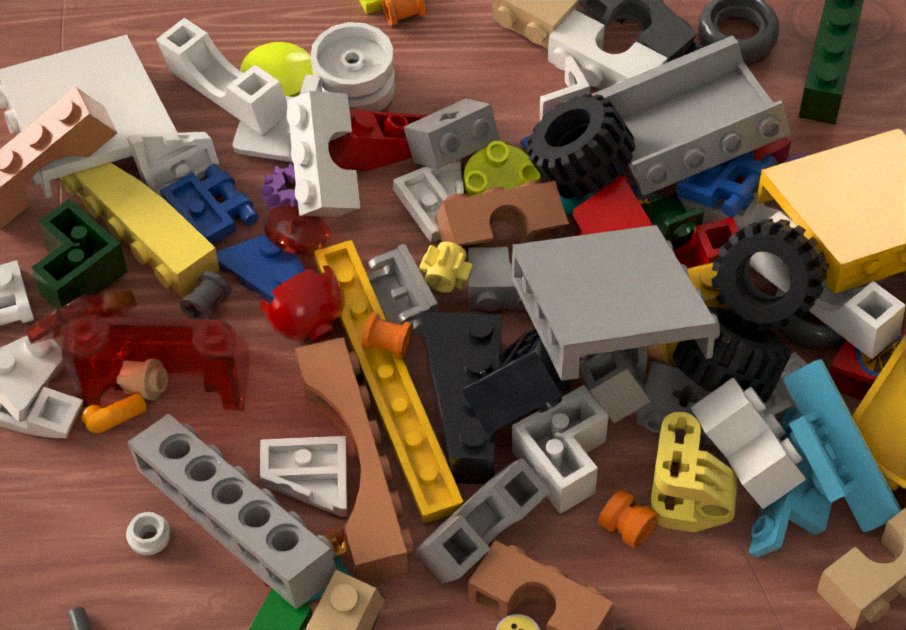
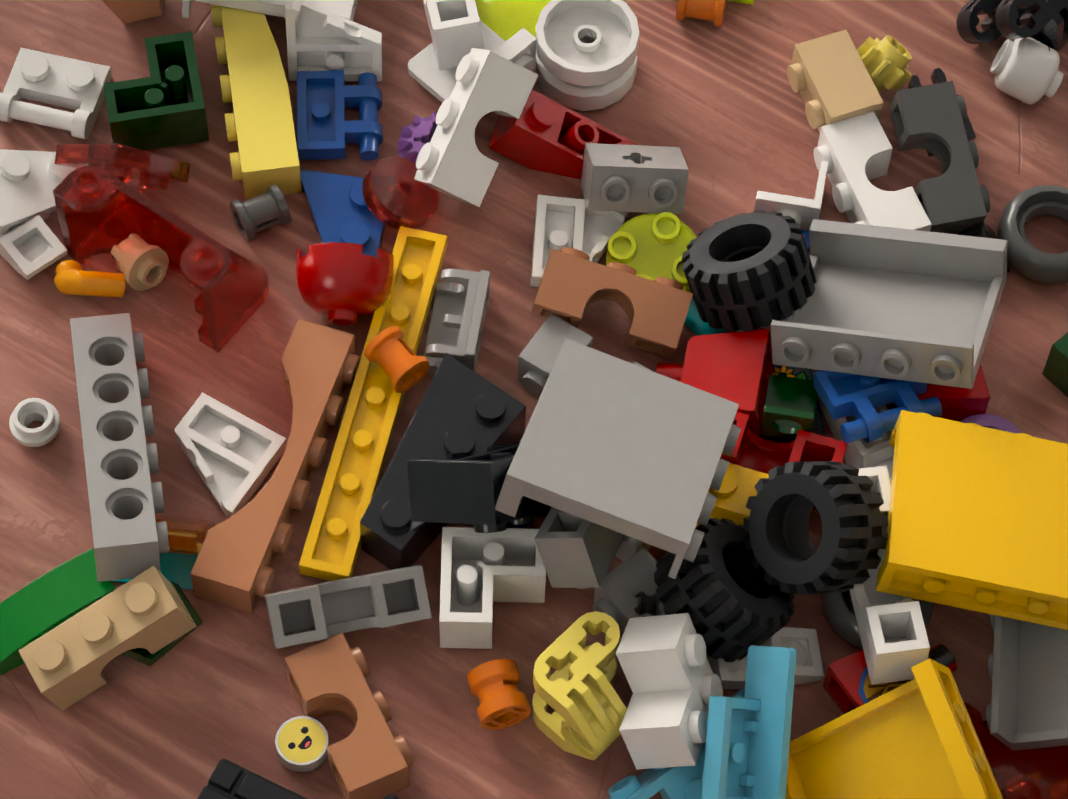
camera: 30 degrees right, 5 degrees up
light yellow gear [419,242,473,293] -> none

